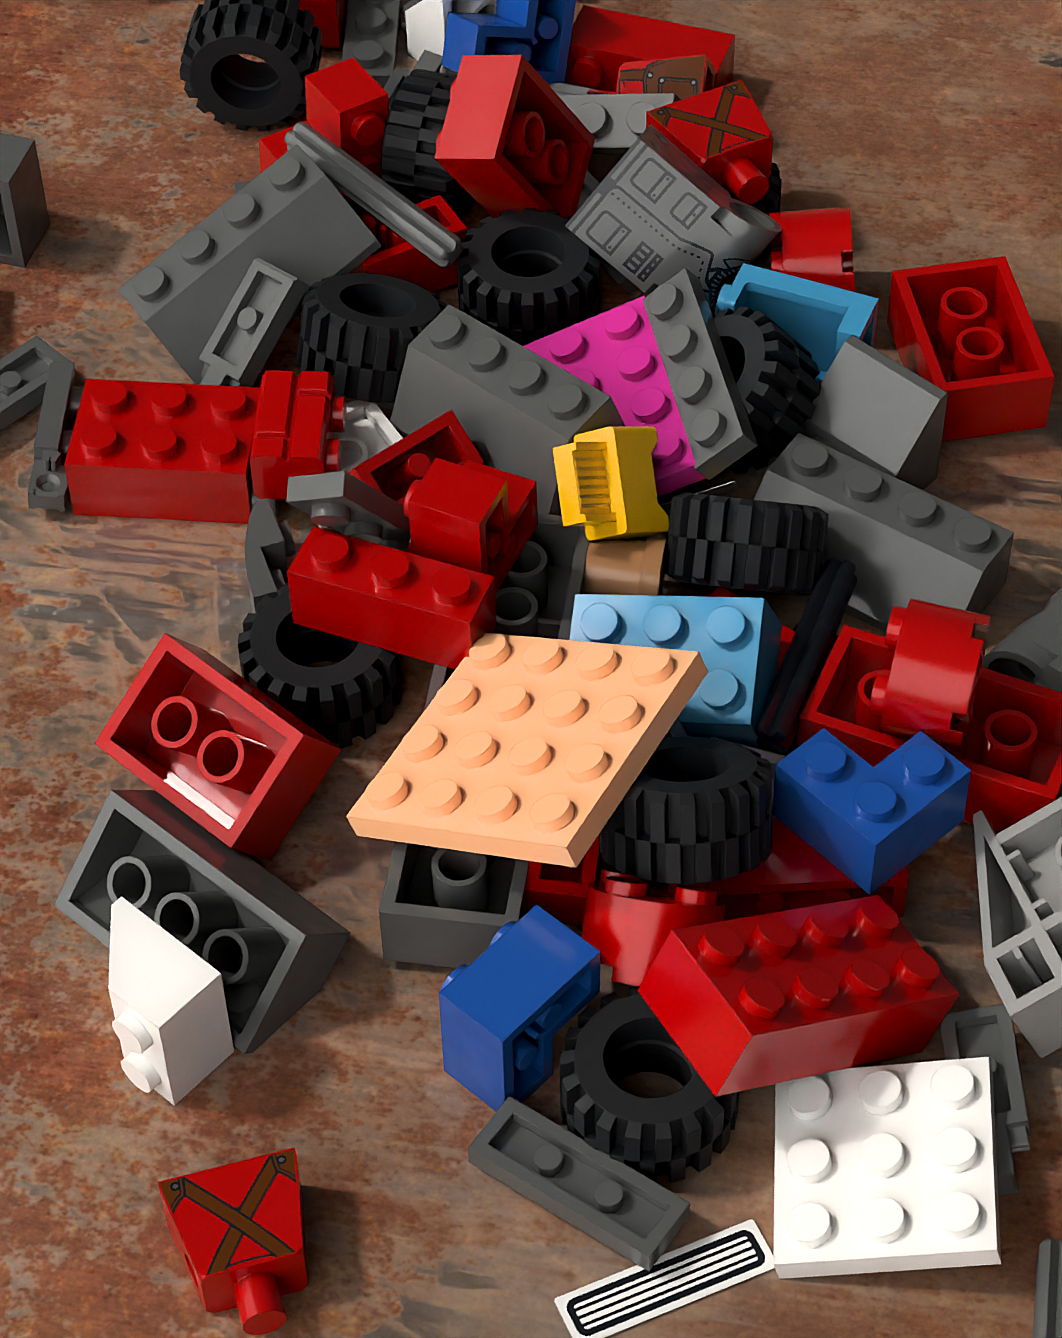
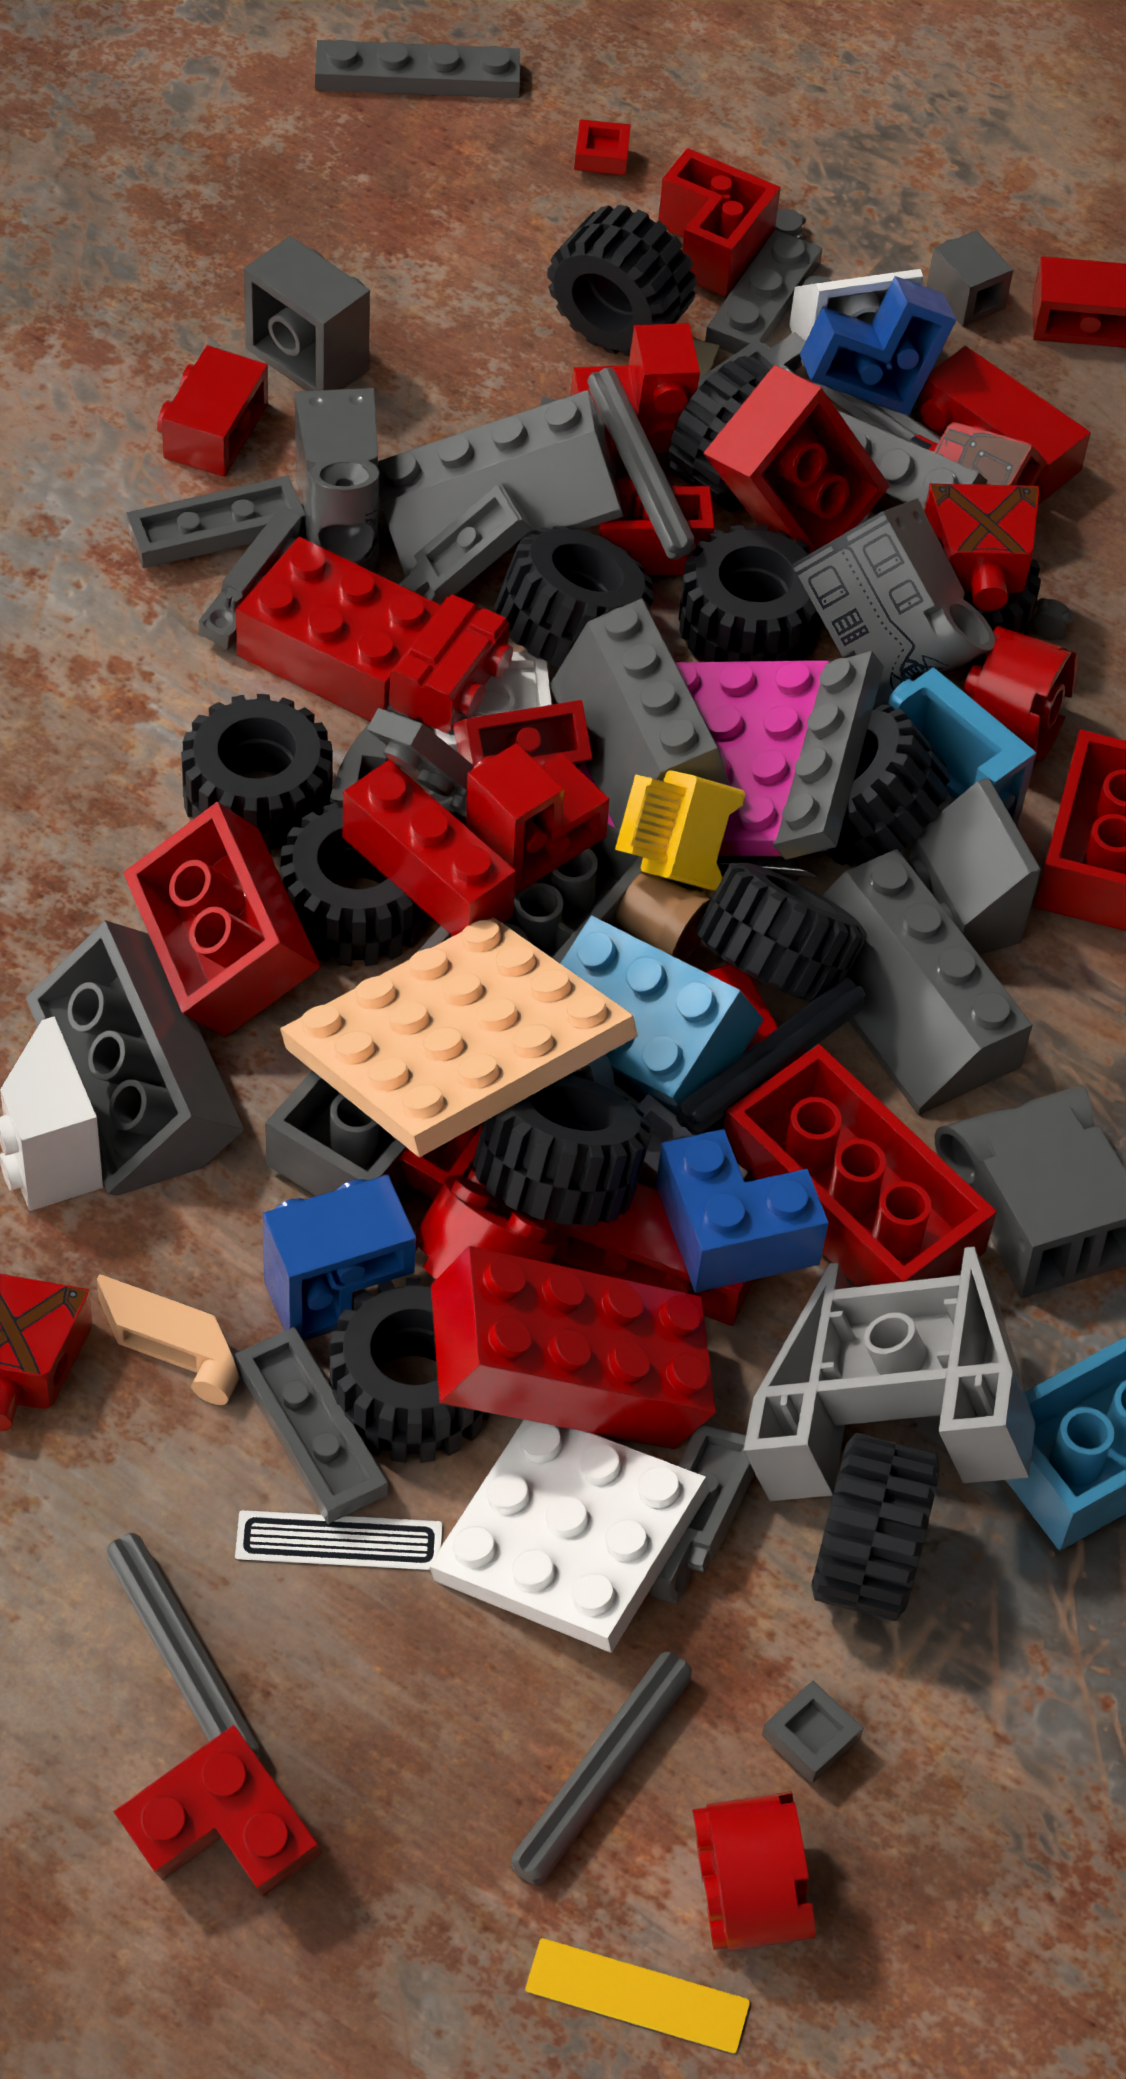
camera: 20 degrees right, 5 degrees up
red brick [869,598,992,748] -> none
none -> light nougat piece [97,1274,239,1405]
none -> black tyre [181,694,333,855]
none -> dark grey piece [295,388,379,574]
none -> dark grey piece [1030,598,1074,640]

